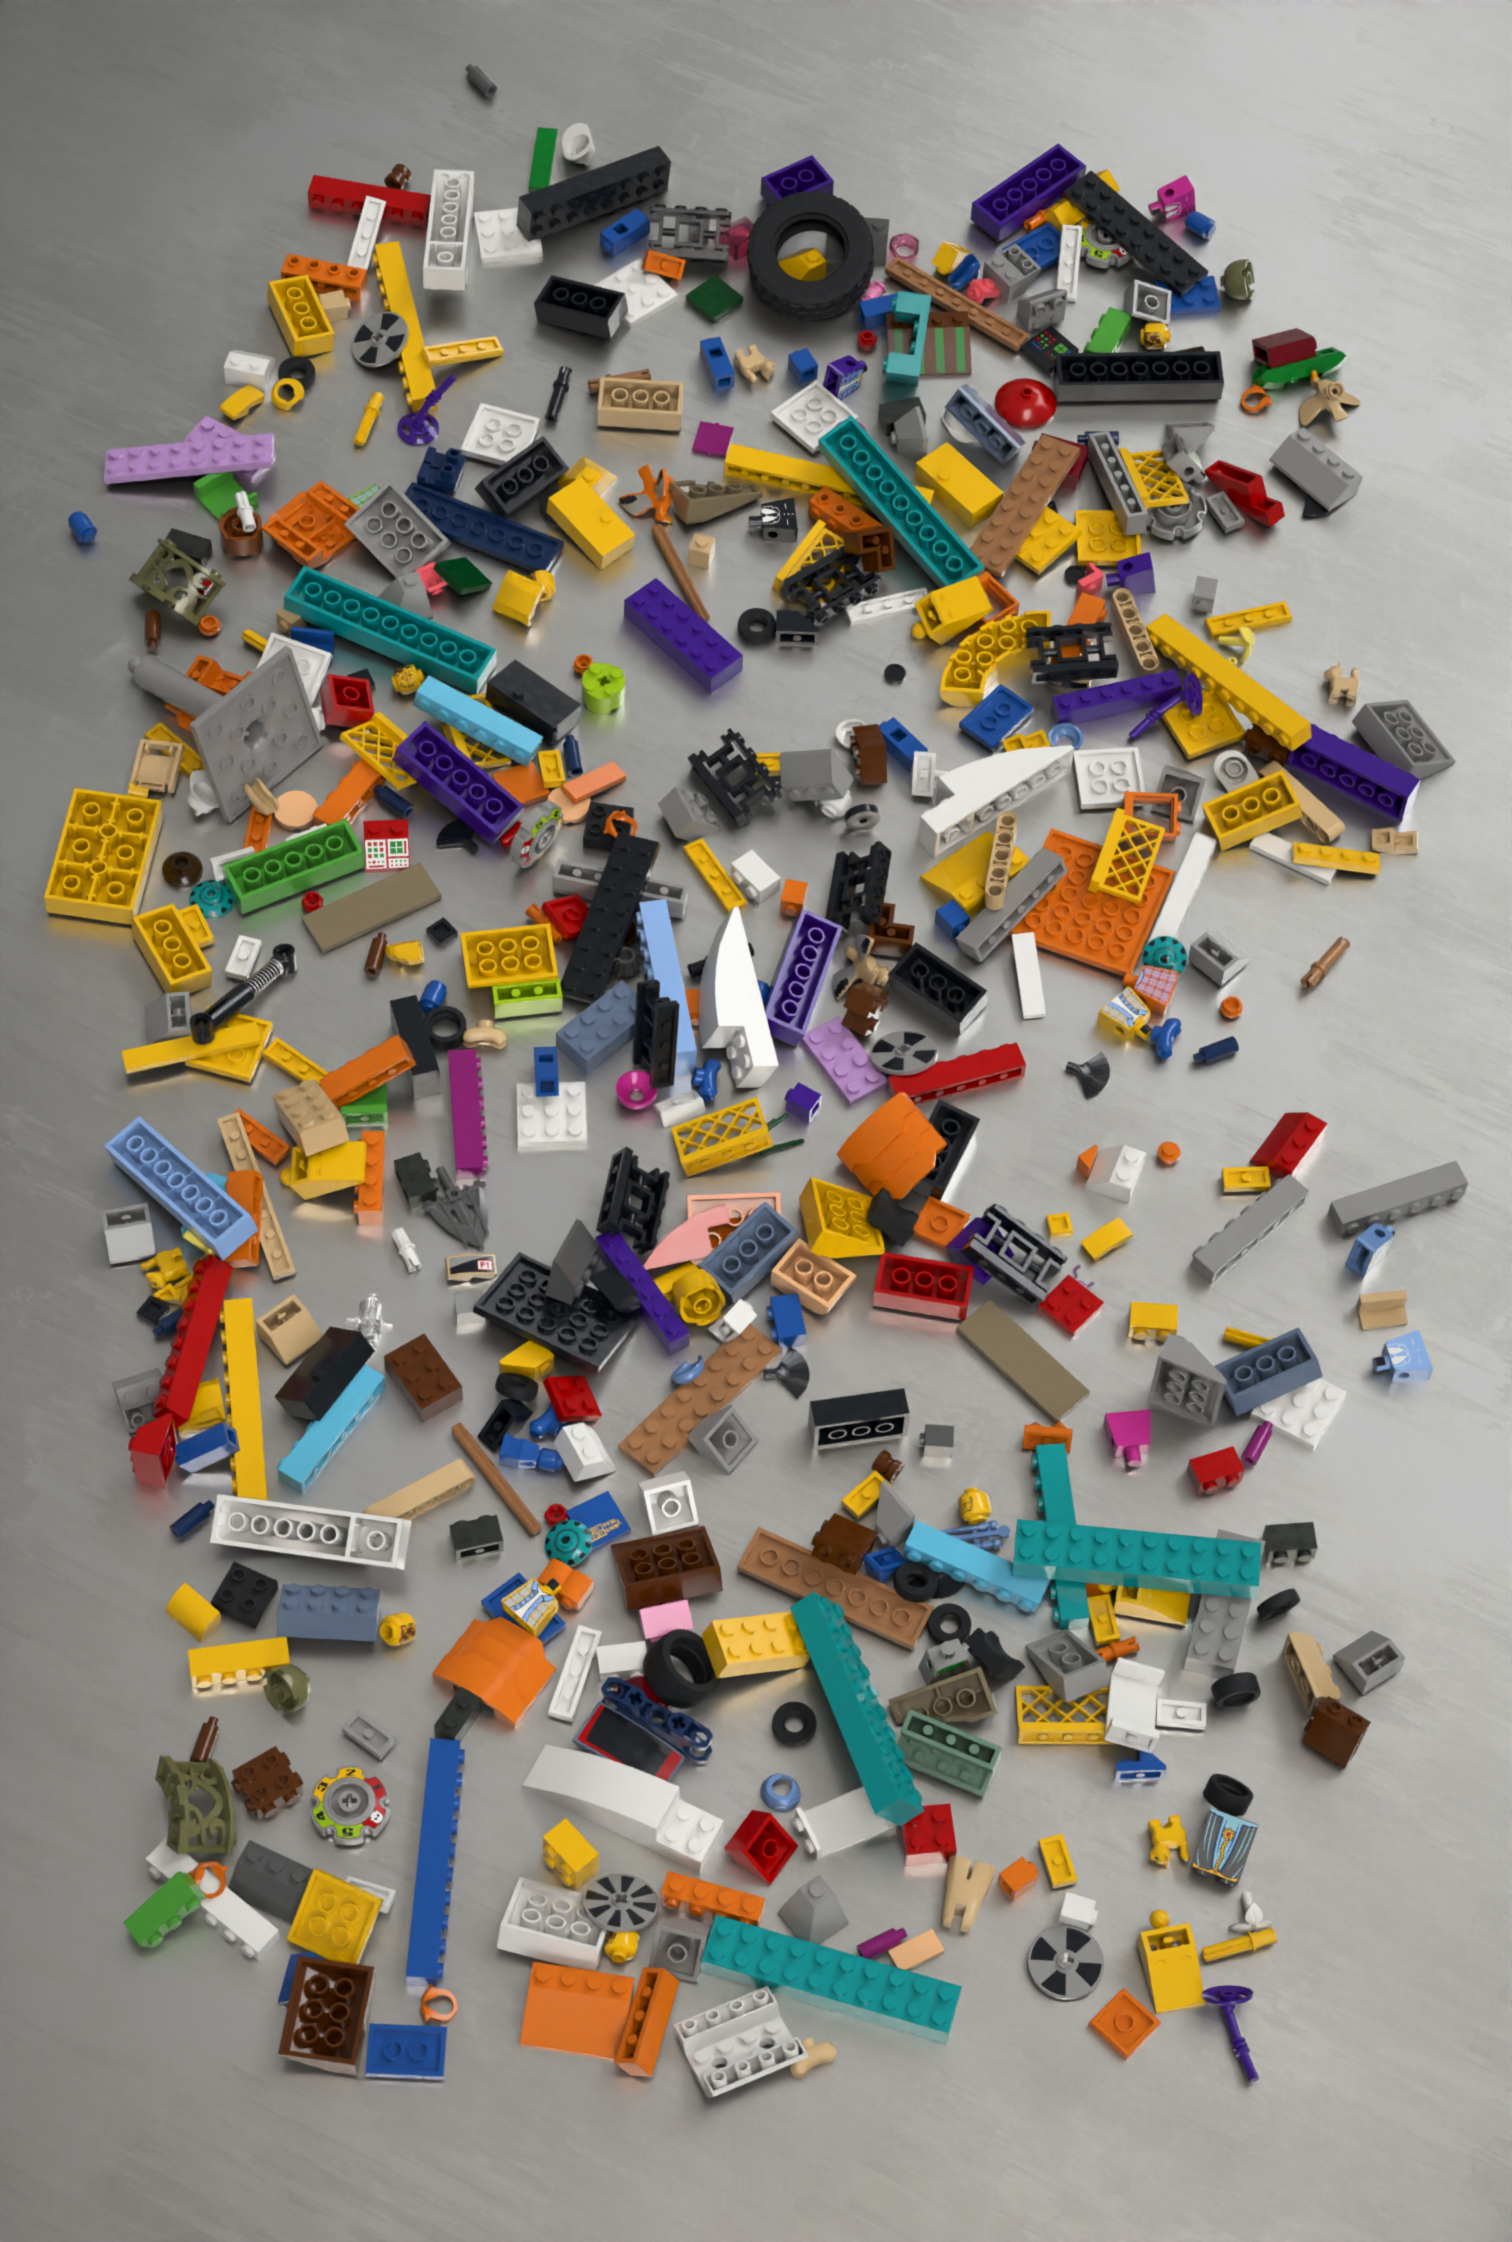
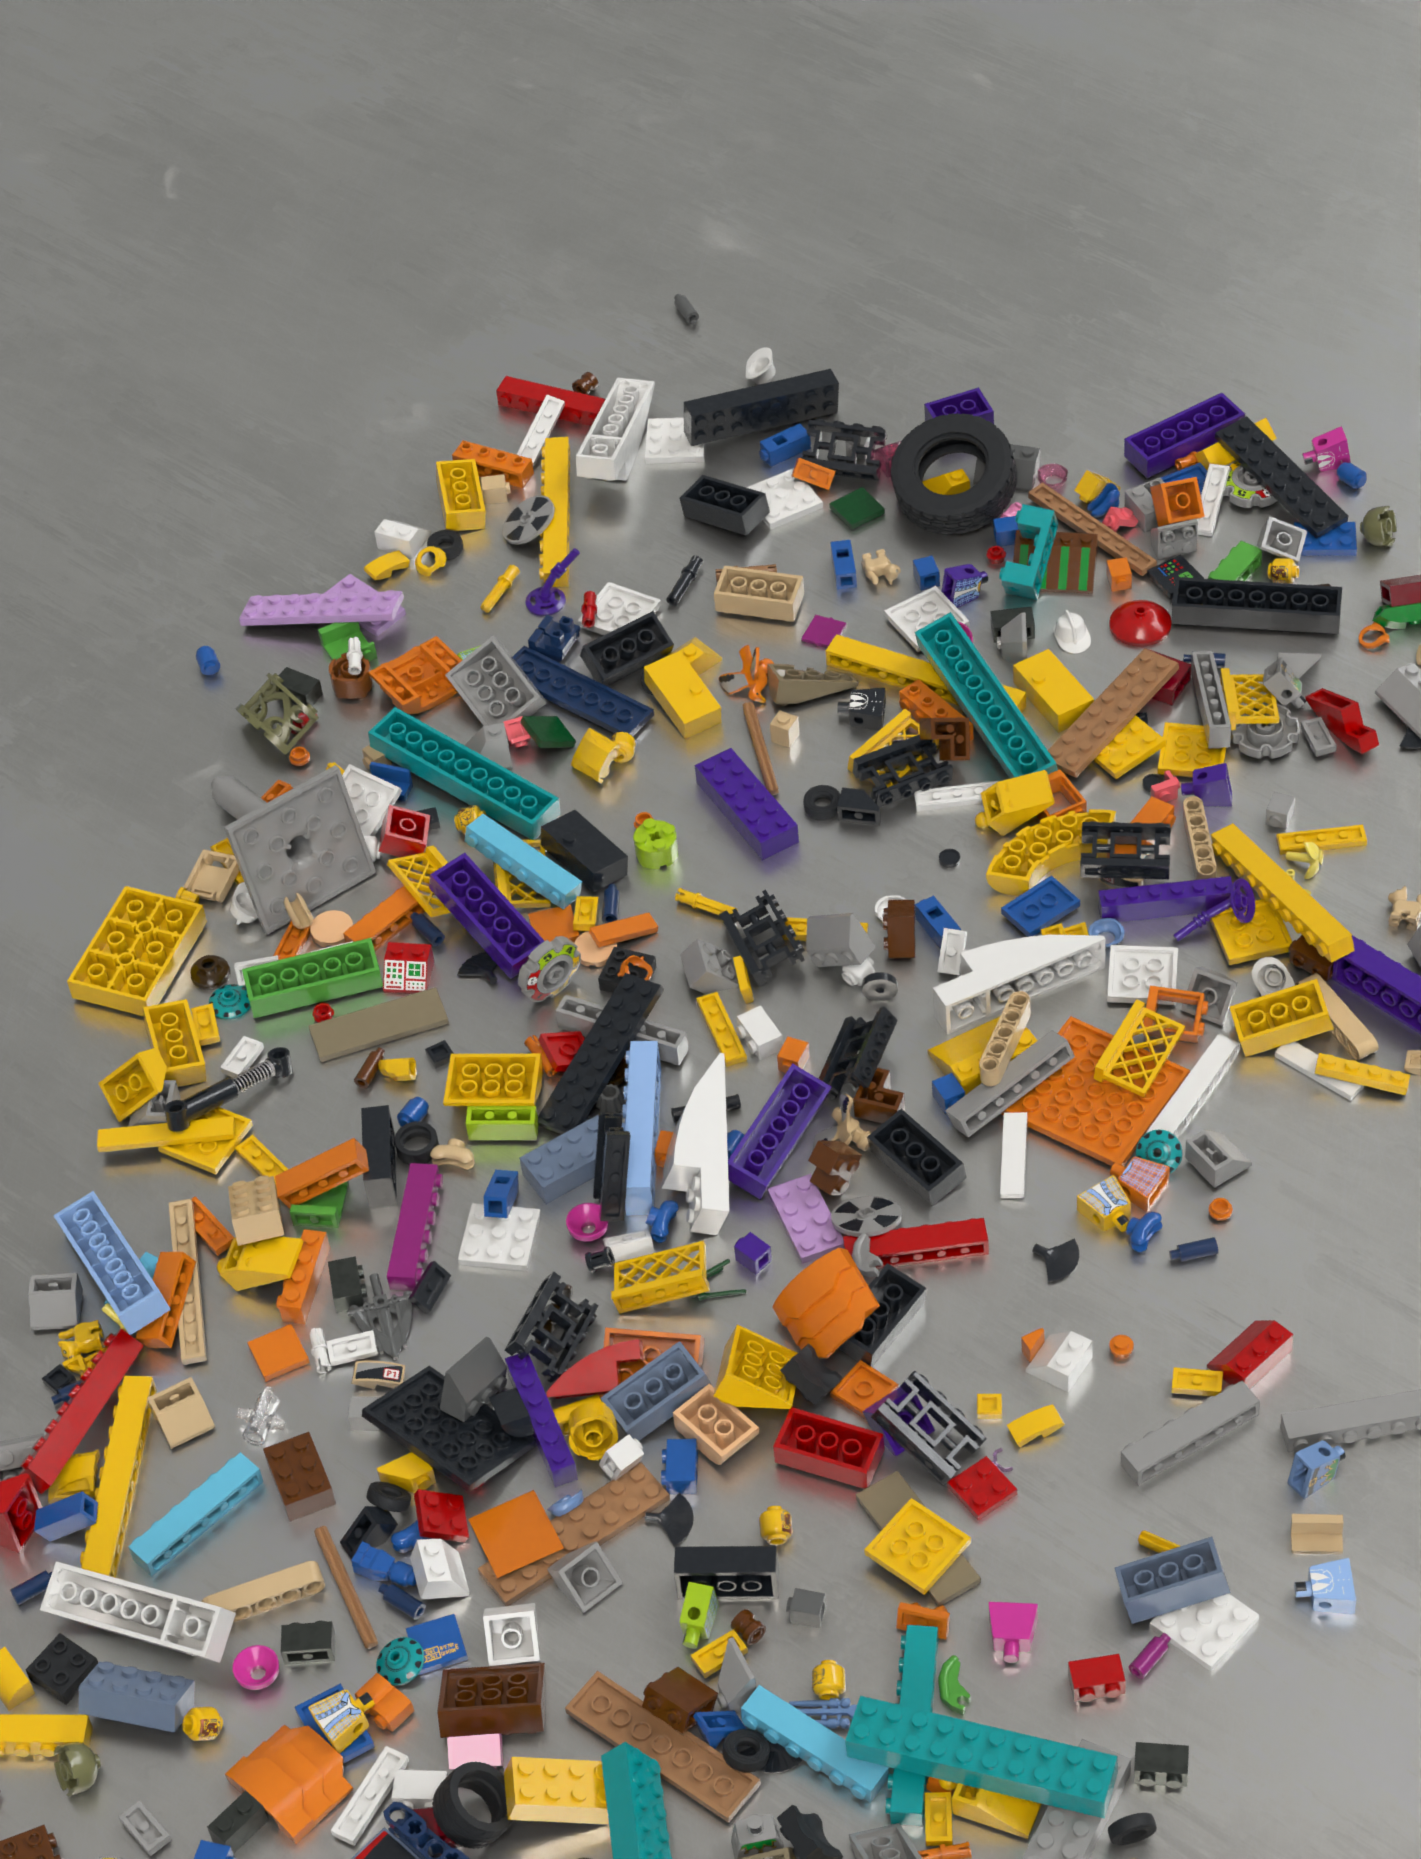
camera: 20 degrees right, 10 degrees down
reddish brown cylinder [144,610,161,651] -> none
black brick [274,1326,375,1422] -> none
yellow tile [421,336,504,367] -> none
green tile [529,127,558,192] -> none
red plate [544,1504,568,1527] -> none
black tyre [927,1603,972,1645] -> none
sand blue slope [945,384,1026,466] -> none
yellow brick [1128,1301,1178,1342] -> none
light grey slope [1148,1333,1227,1429] -> none
medium nougat pin [1300,937,1350,990] -> none
none -> yellow slope [98,1047,167,1122]
none -> dark pink piece [233,1645,279,1690]
none -> orange tile [247,1324,310,1382]
none -> white plate [326,1330,378,1366]
none -> dark blue cylinder [378,1583,426,1620]
none -> black plate [408,1261,451,1313]
none -> orange sticker [468,1490,564,1578]
none -> red pin [581,591,597,628]
none -> black bush [585,1246,615,1273]
none -> yellow axle [675,888,738,916]
none -> lime torso [679,1582,719,1649]
none -> yellow tile [733,956,754,1004]
none -> yellow head [759,1506,793,1545]
none -> light grey piece [852,1233,883,1277]
none -> yellow plate [864,1498,971,1595]
none -> bright green piece [938,1655,971,1715]
none -> orange brick [1106,557,1132,592]
none -> orange brick [1150,477,1205,527]

